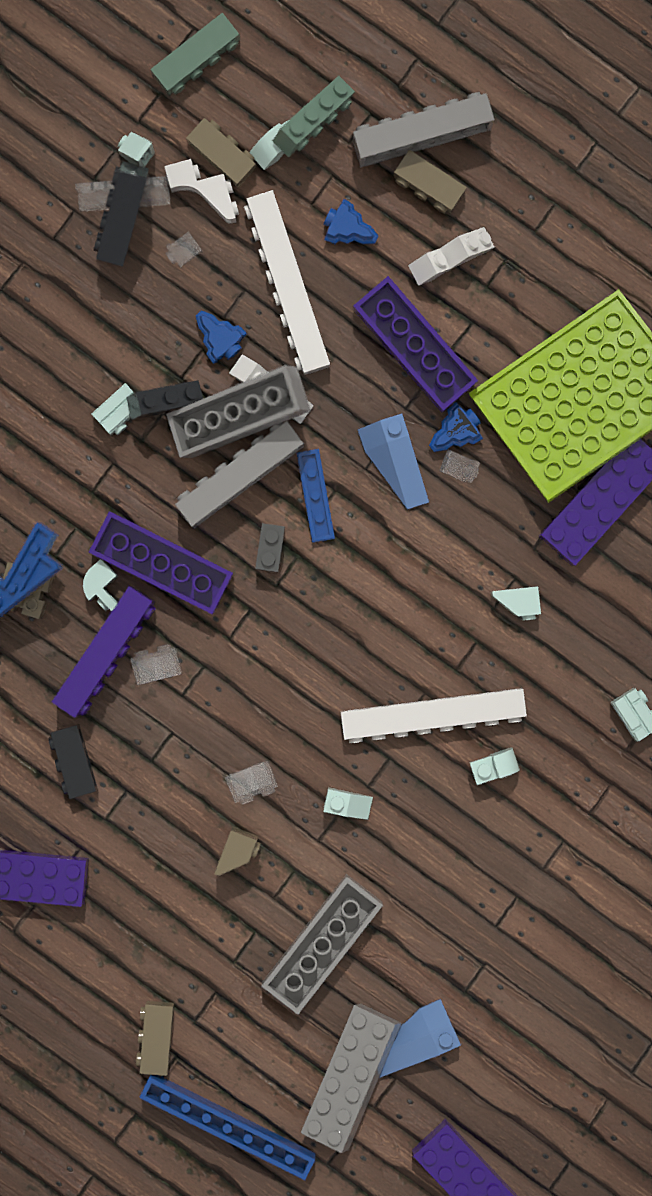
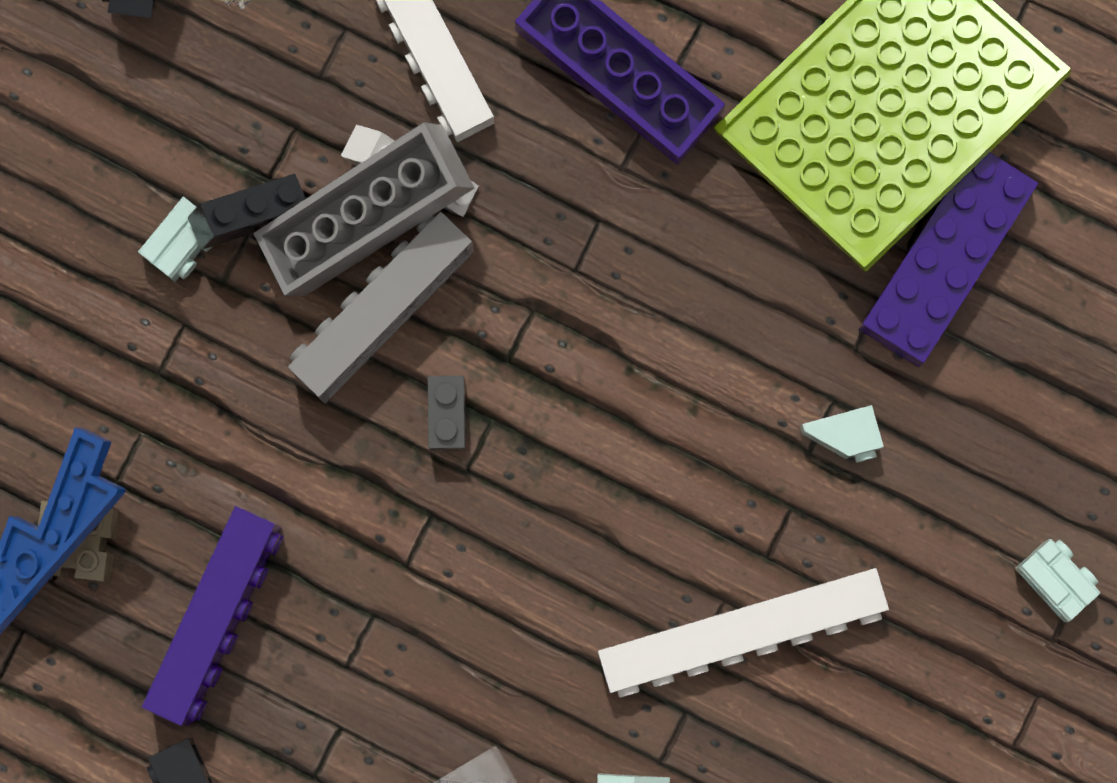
camera: 10 degrees left, 5 degrees down
light aqua brick [83,559,118,611] -> none
brick [89,511,234,614] -> none
clear brick [131,644,183,685] -> none
blue rock [196,310,247,364] -> none
blue tile [297,449,335,543] -> none
medium blue wedge [358,414,429,509] -> none
blue rock [429,402,483,452] -> none
clear bracket [439,450,480,483] -> none
light aqua brick [469,747,520,785] -> none

